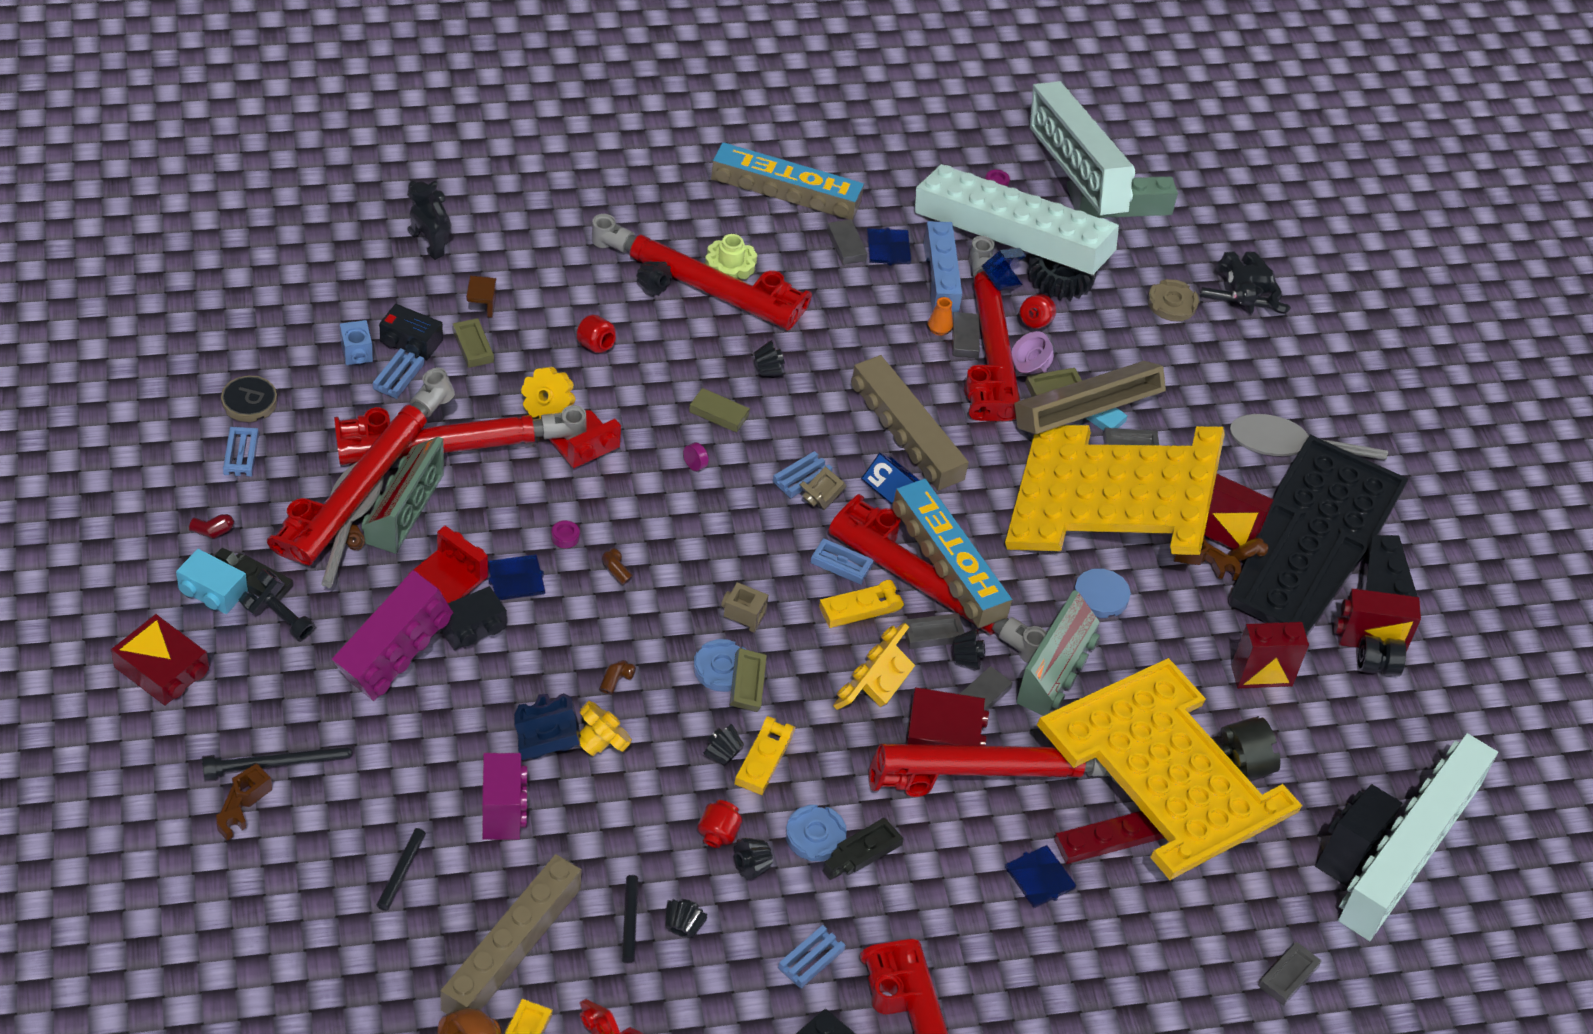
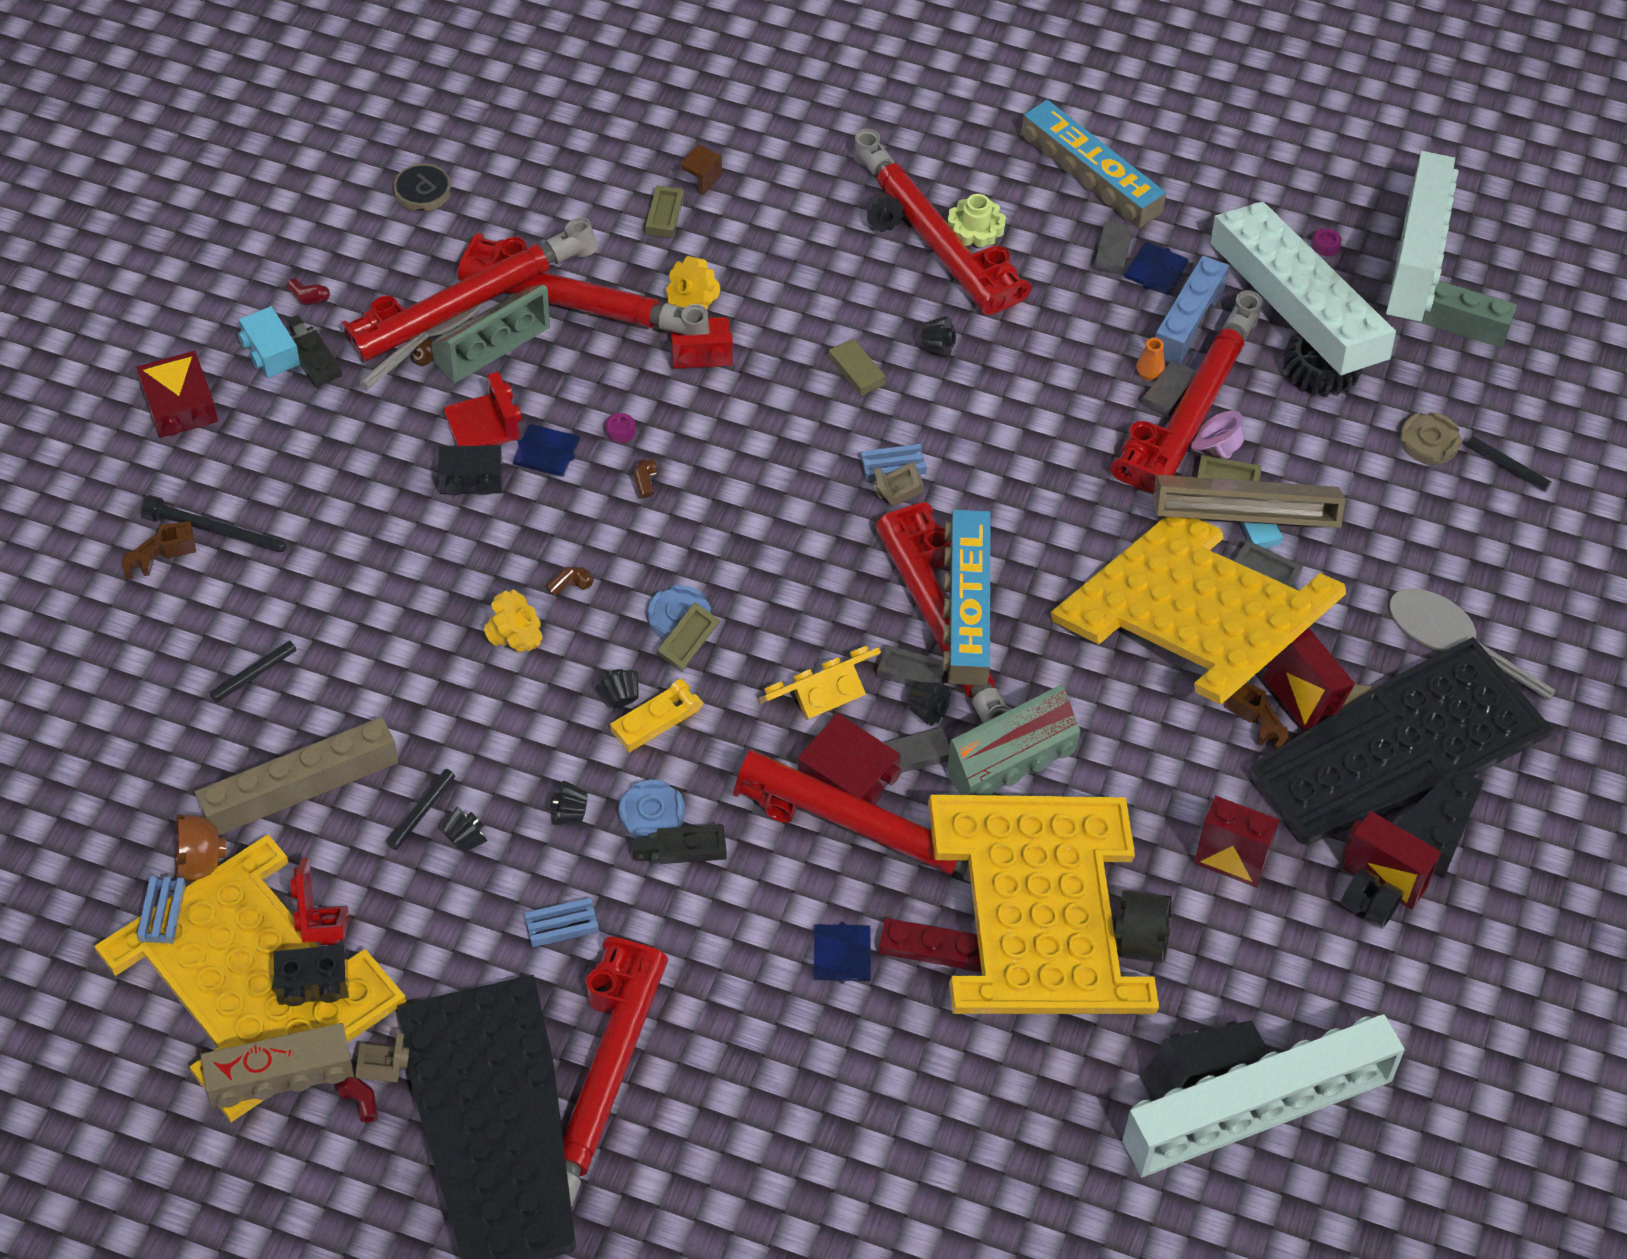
camera: 35 degrees right, 5 degrees up
medium blue tile [223,427,259,477] -> none
black bar [238,568,315,642] -> none
magenta brick [332,570,453,701] -> none
medium blue brick [340,320,373,365] -> none
medium blue tile [373,348,424,399] -> none
black brick [379,303,443,361] -> none
black animal [407,181,451,260] -> none
magenta brick [482,753,527,840] -> none
dark blue plate [514,693,580,760] -> none
red head [577,315,616,353] -> none
magenta tile [683,442,709,471] -> none
red head [697,800,742,848] -> none
dark tan brick [721,582,769,633] -> none
medium blue tile [811,538,874,585] -> none
yellow plate [819,580,904,628] -> none
dark tan brick [851,355,969,491] -> none
blue panel [861,452,920,504] -> none
clear blue panel [982,248,1026,291] -> none
red head [1020,294,1056,329] -> none
medium blue tile [1074,569,1131,618] -> none
black animal [1216,252,1291,314] -> none
reddish brown arm [1228,538,1269,562] -> none
flat silver tile [1258,942,1322,1006] -> none

